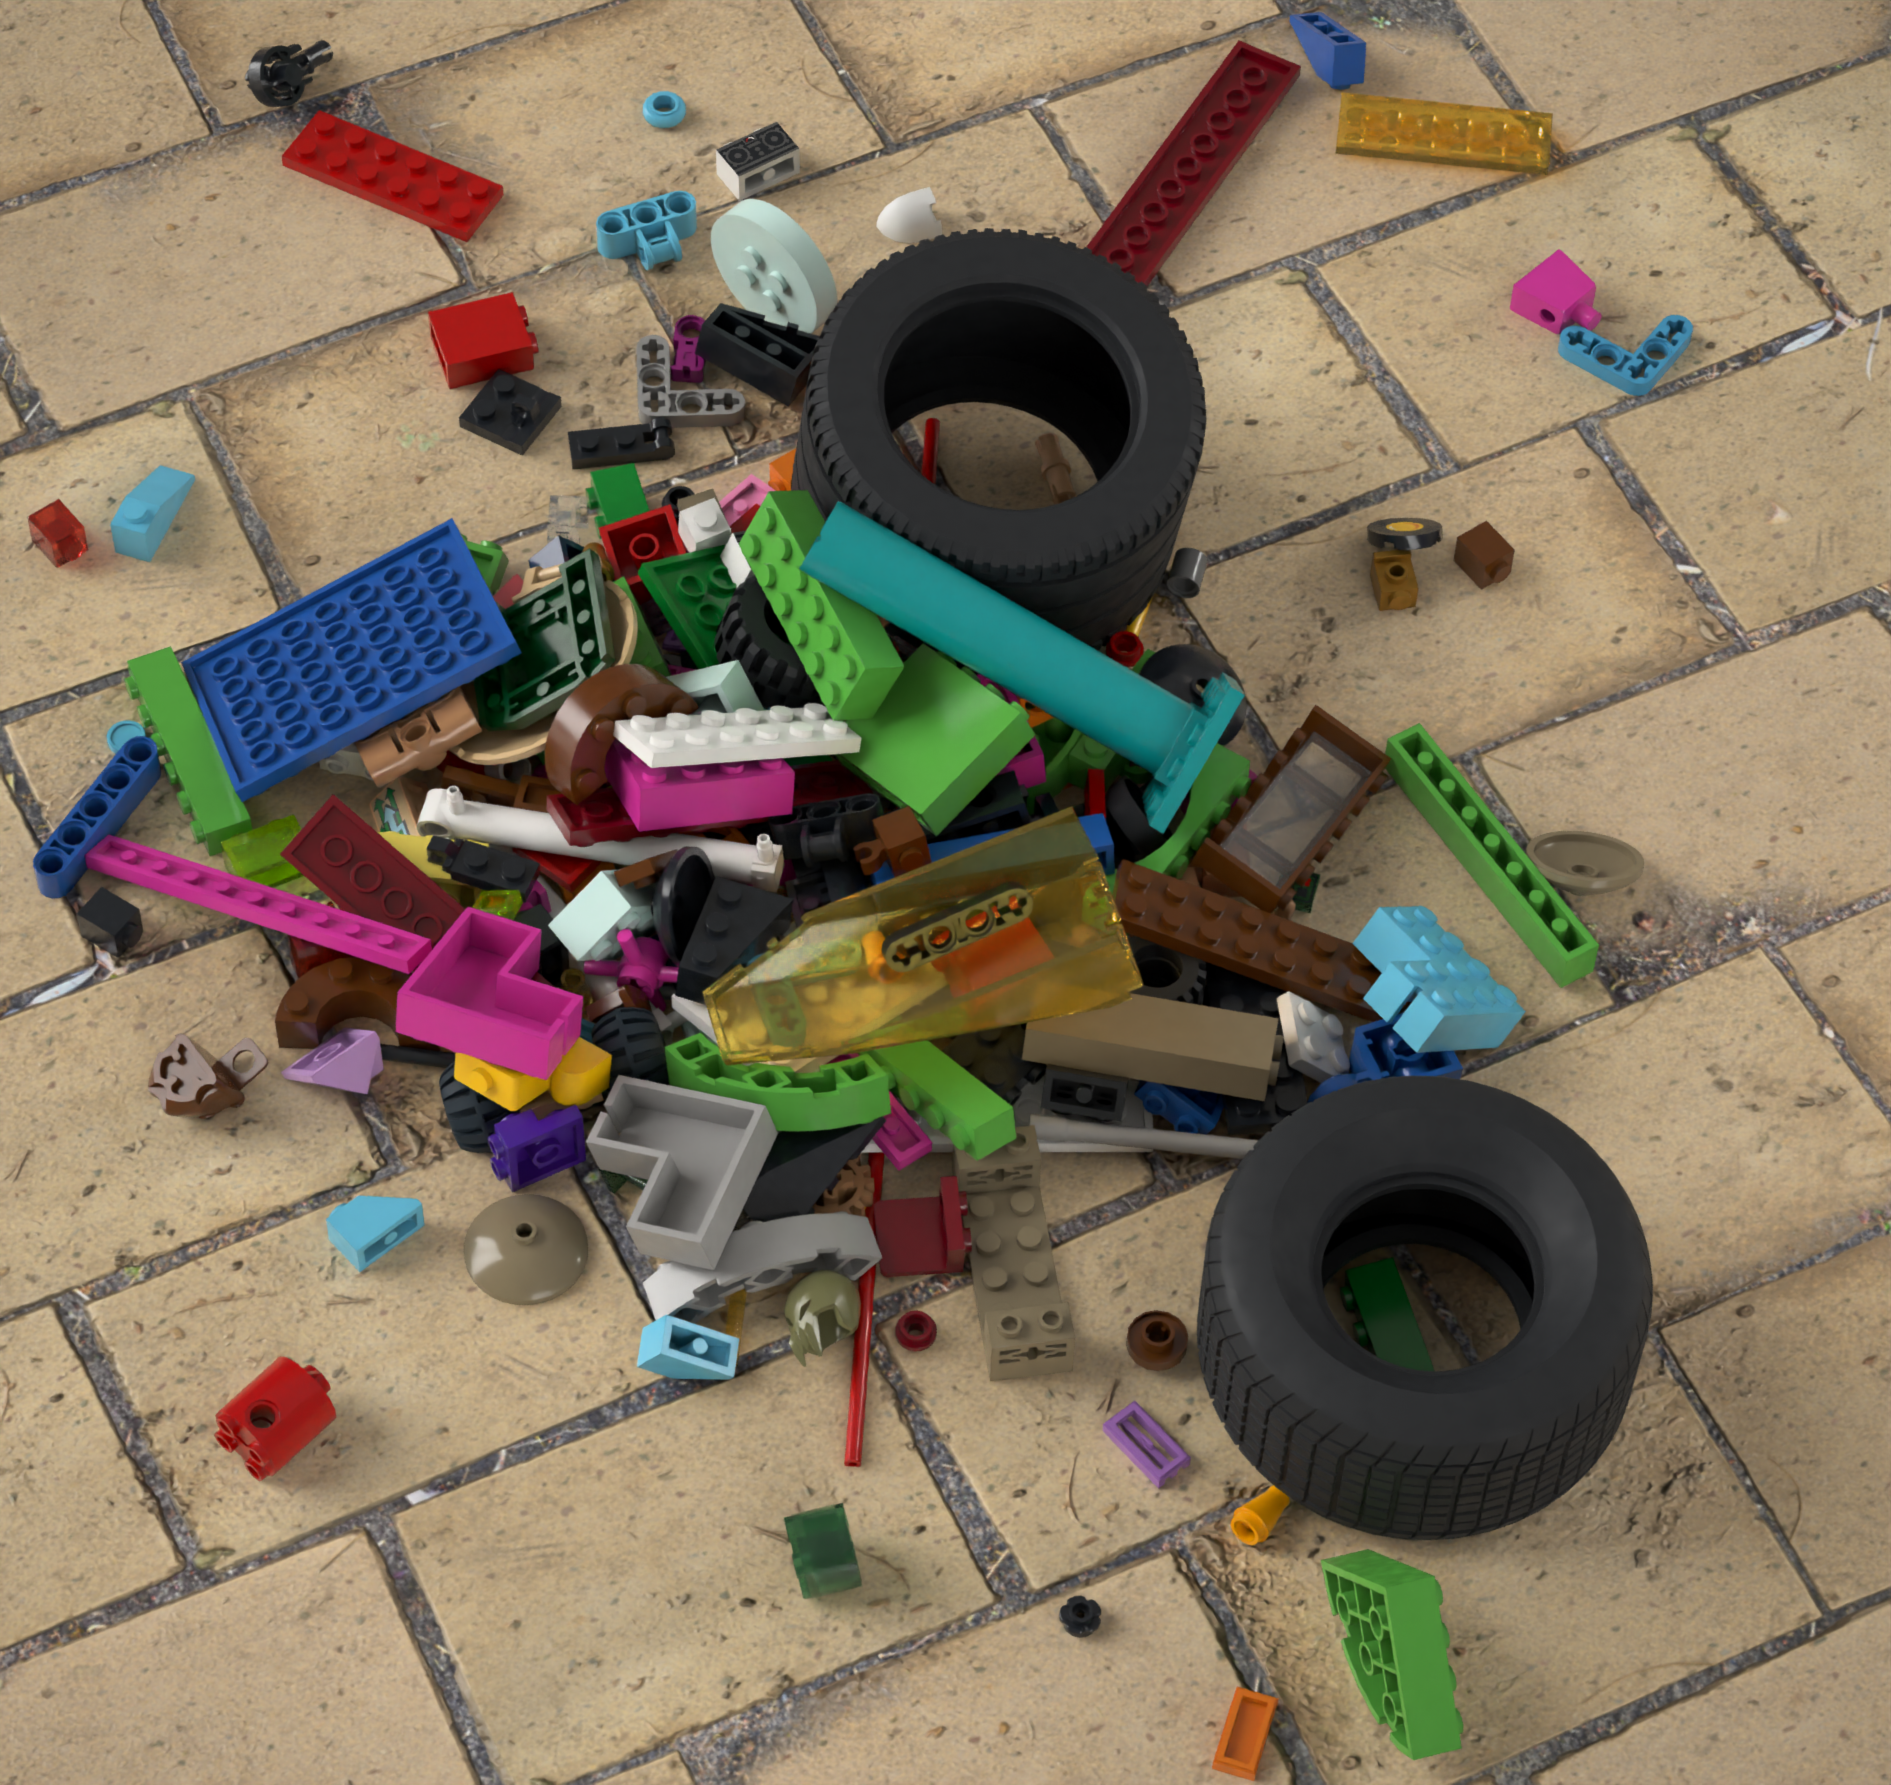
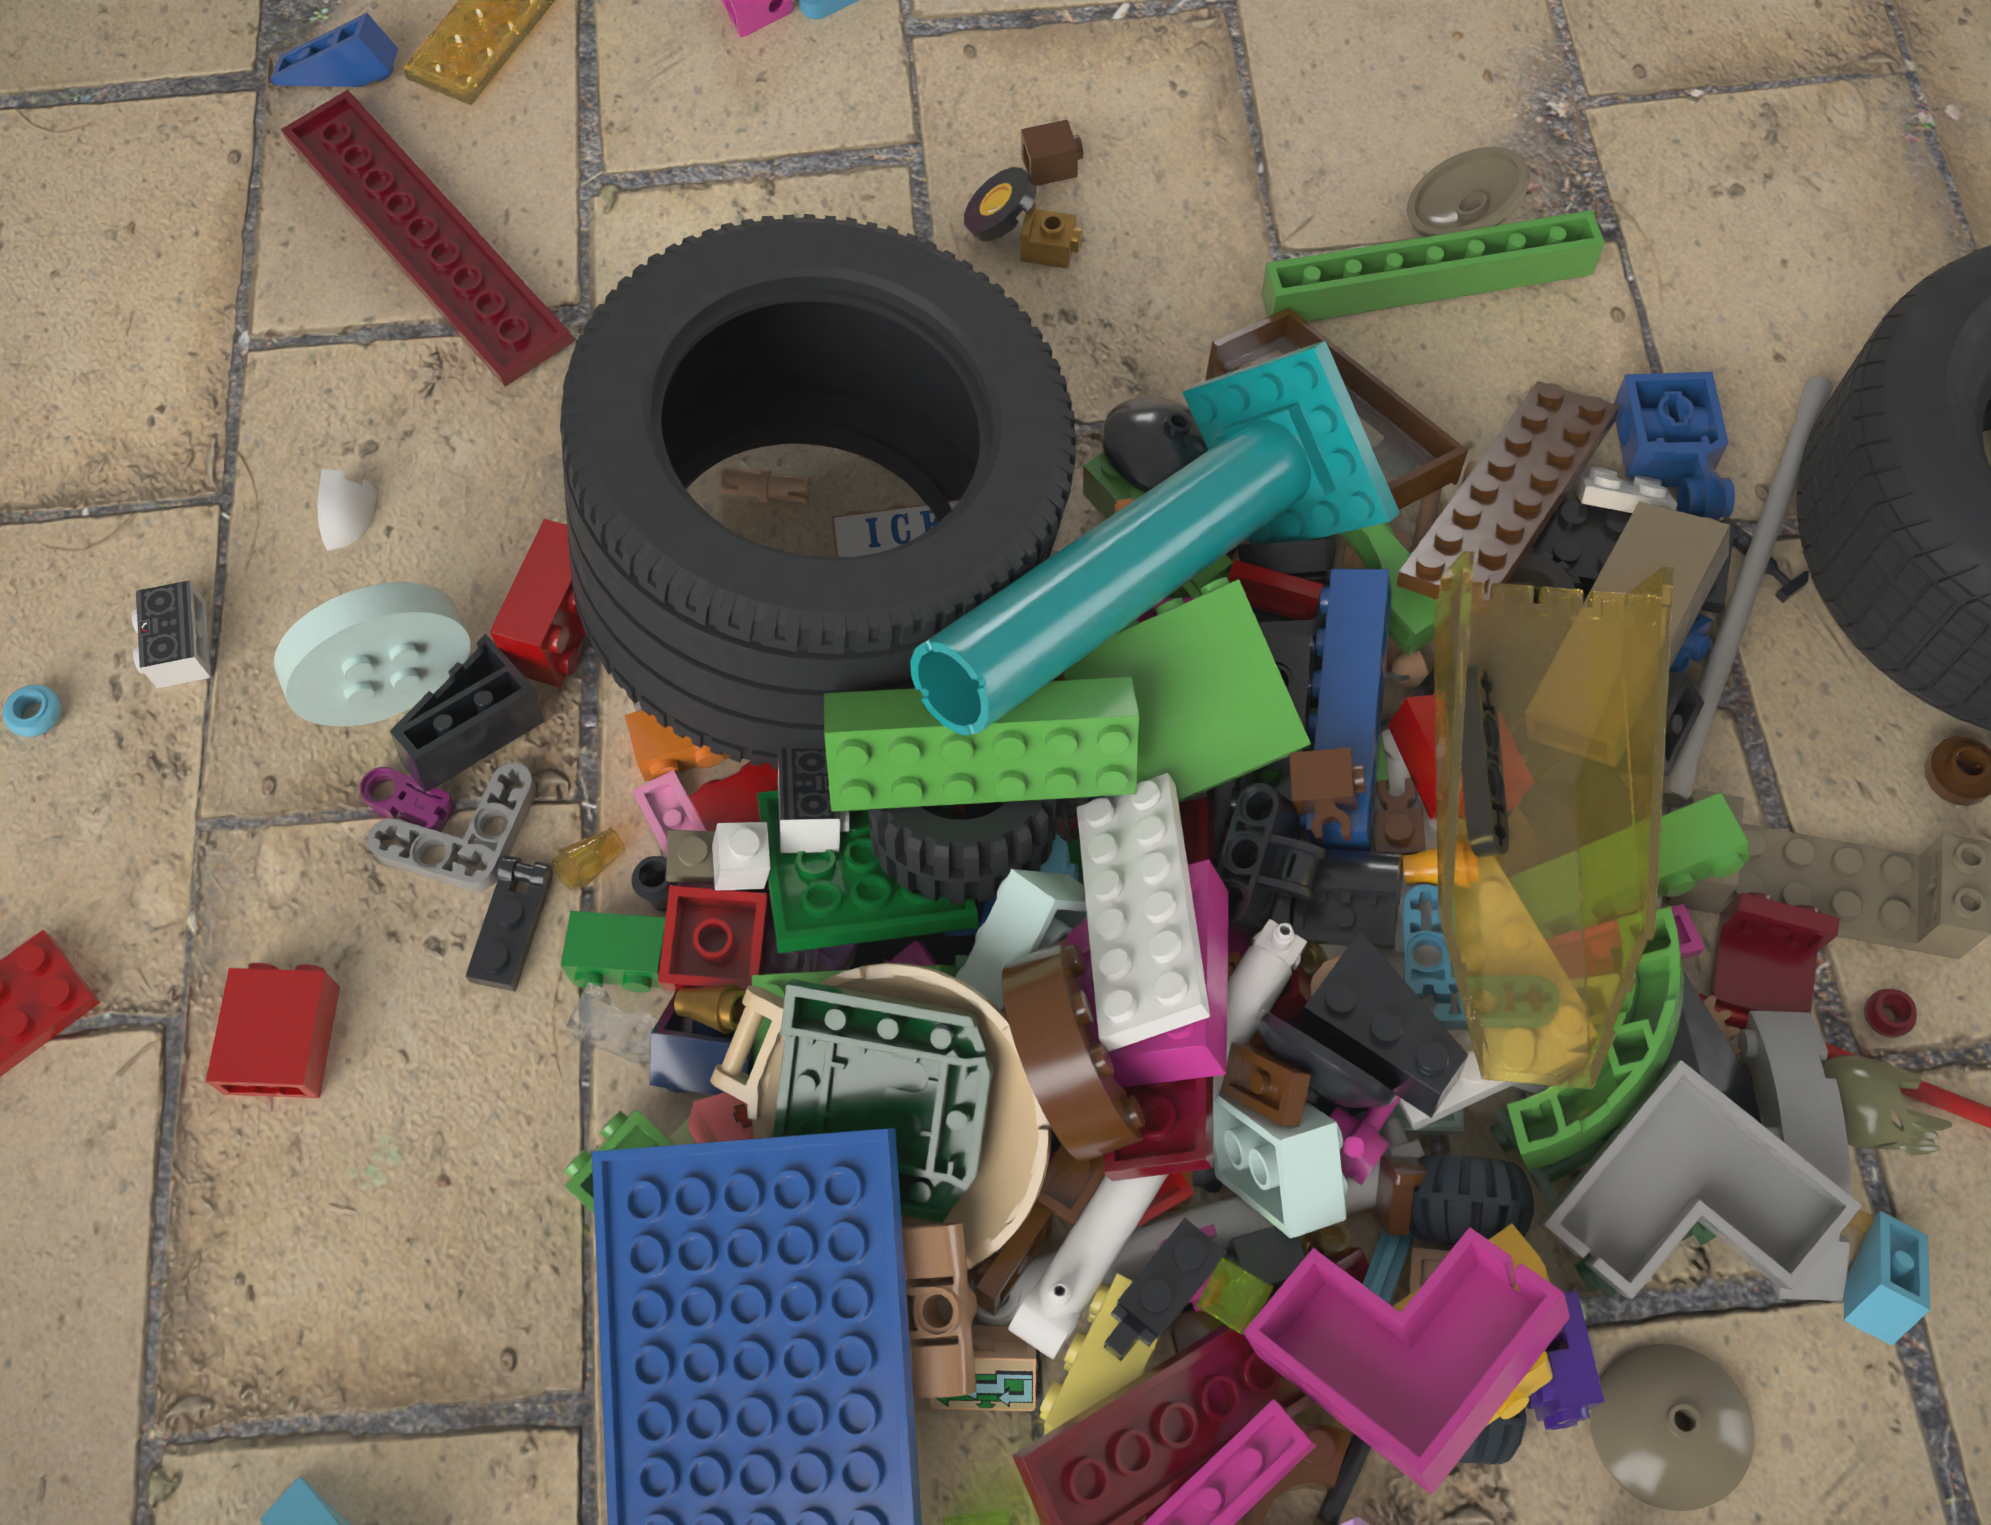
camera: 65 degrees left, 10 degrees up
black hinge [459,369,562,456] -> none
medium azure beam [596,191,697,271] -> none
medium azure piece [1352,906,1526,1053] -> none
none -> clear yellow cone [552,828,625,891]

